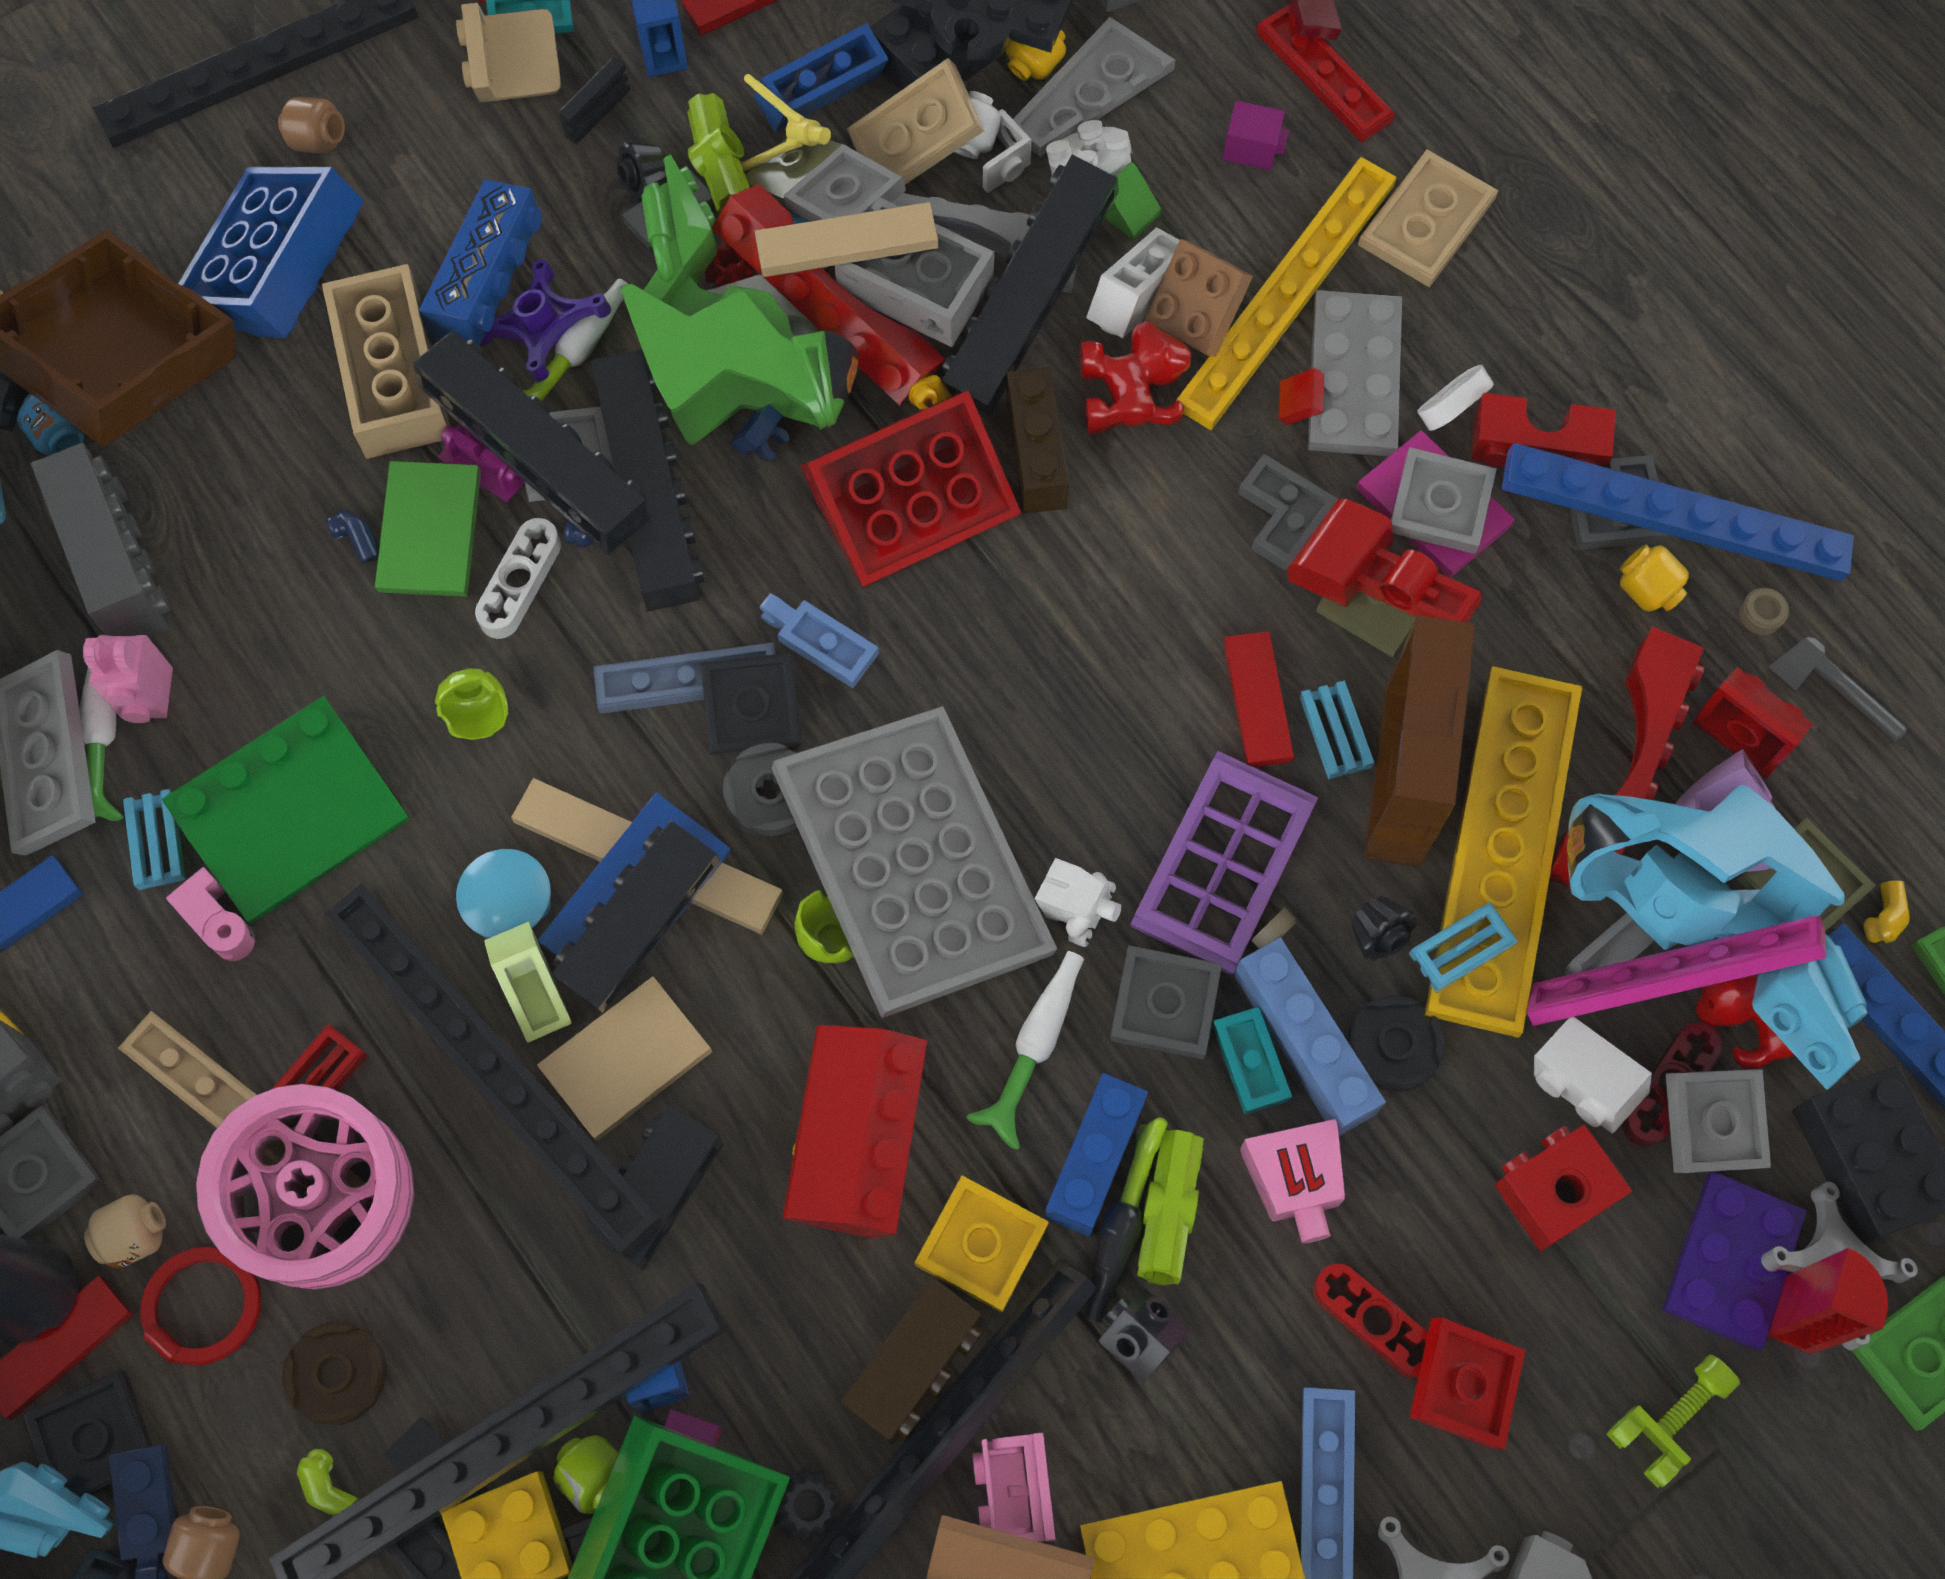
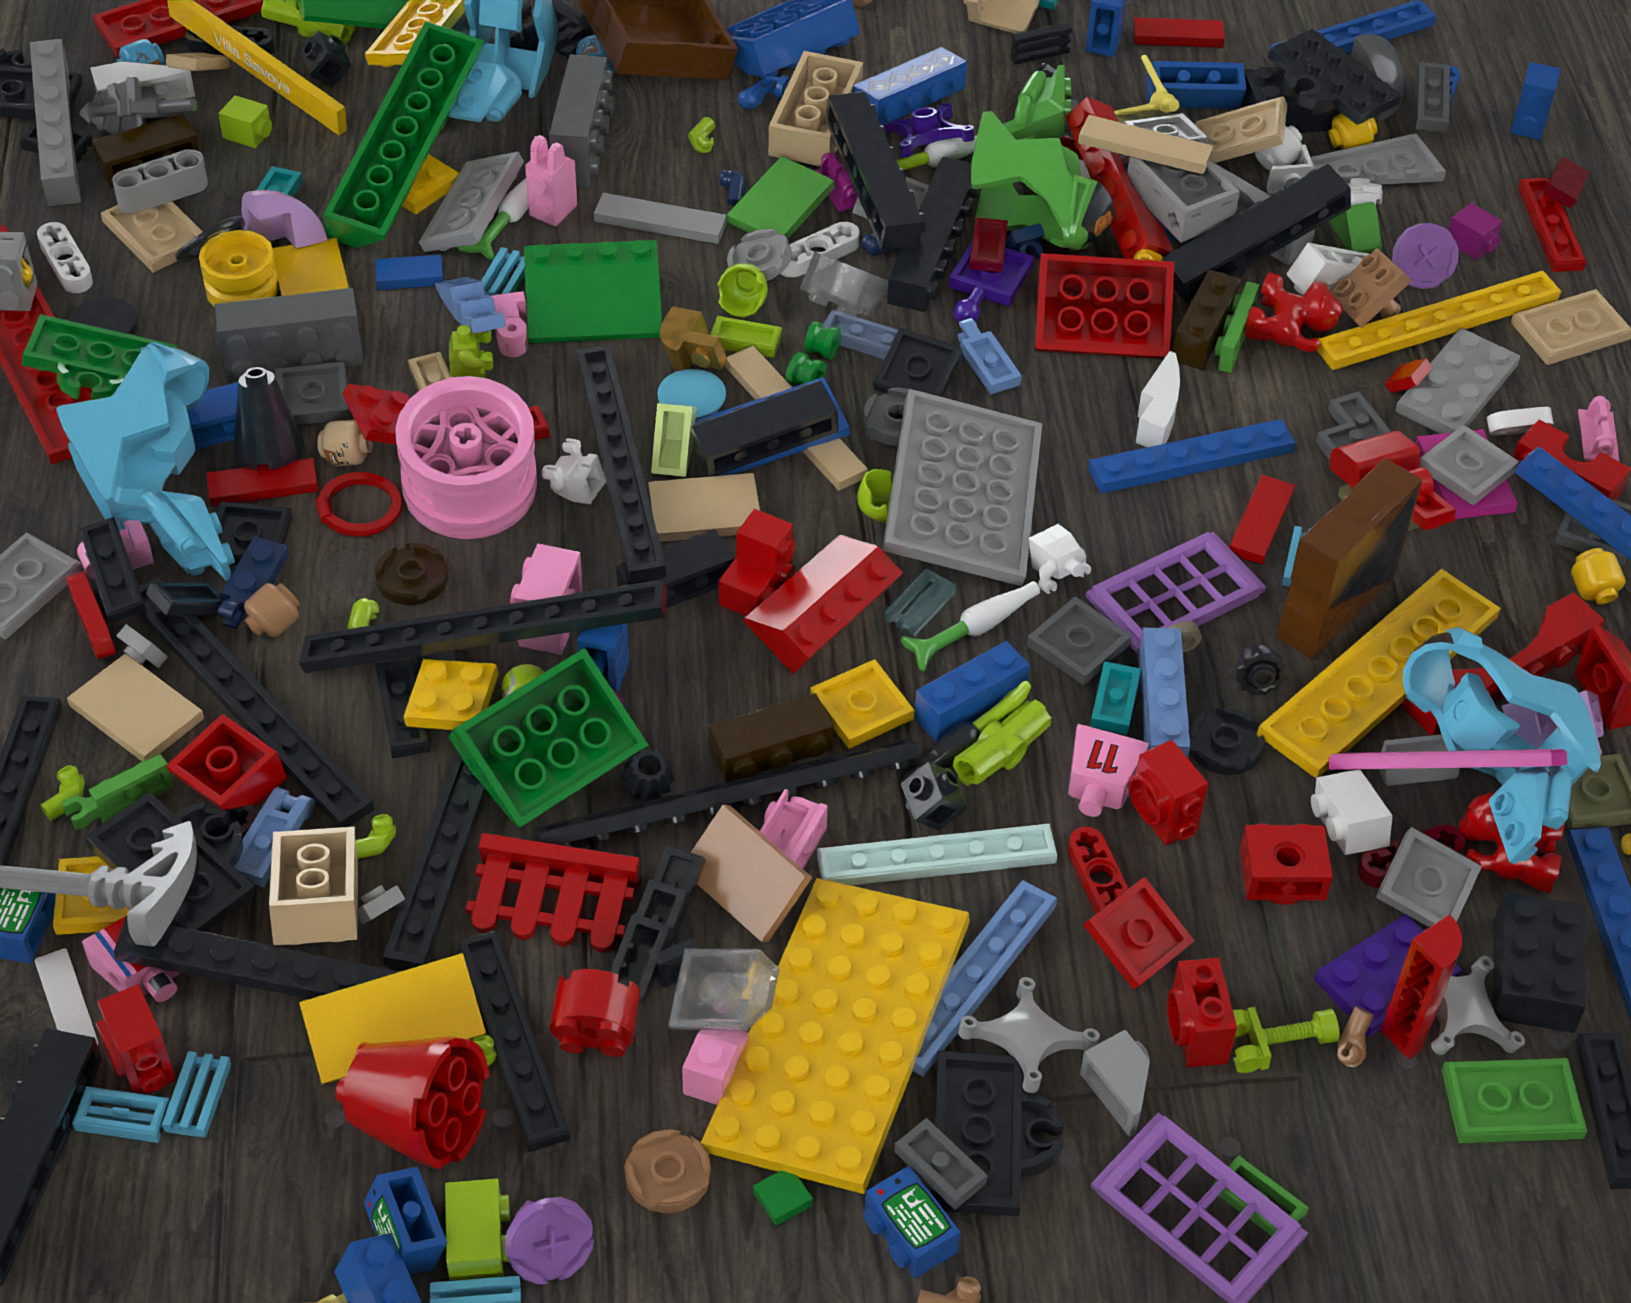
camera: 30 degrees right, 20 degrees down
lime piece [687,93,750,213] -> none
medium azure tile [1409,902,1518,993] -> none
none -> red plate [342,383,410,445]
none -> medium blue slope [435,277,506,333]
none -> lime piece [449,325,493,378]
none -> bright pink brick [510,543,583,655]
none -> white piece [542,438,606,504]
none -> light grey tile [594,193,727,244]
none -> pearl gold brick [660,306,727,371]
none -> lime arm [688,117,715,154]
none -> lime tile [710,316,782,358]
none -> red brick [719,509,796,616]
none -> light grey tile [727,229,792,281]
none -> blue piece [738,75,791,111]
none -> green wheel [786,352,826,385]
none -> clear slope [800,251,888,317]
none -> green wheel [804,321,841,360]
none -> light aqua tile [817,824,1057,886]
none -> clear light blue tile [884,568,956,637]
none -> dark purple plate [949,241,1035,323]
none -> dark red tile [970,217,1008,272]
none -> blue plate [1088,419,1296,493]
none -> red brick [1128,740,1208,845]
none -> white slope [1136,351,1180,447]
none -> red brick [1167,958,1237,1068]
none -> bright green plate [1215,282,1260,373]
none -> medium nougat arm [1337,1006,1374,1067]
none -> medium lavender tile [1392,223,1459,289]
none -> bright pink hinge [1578,396,1620,461]

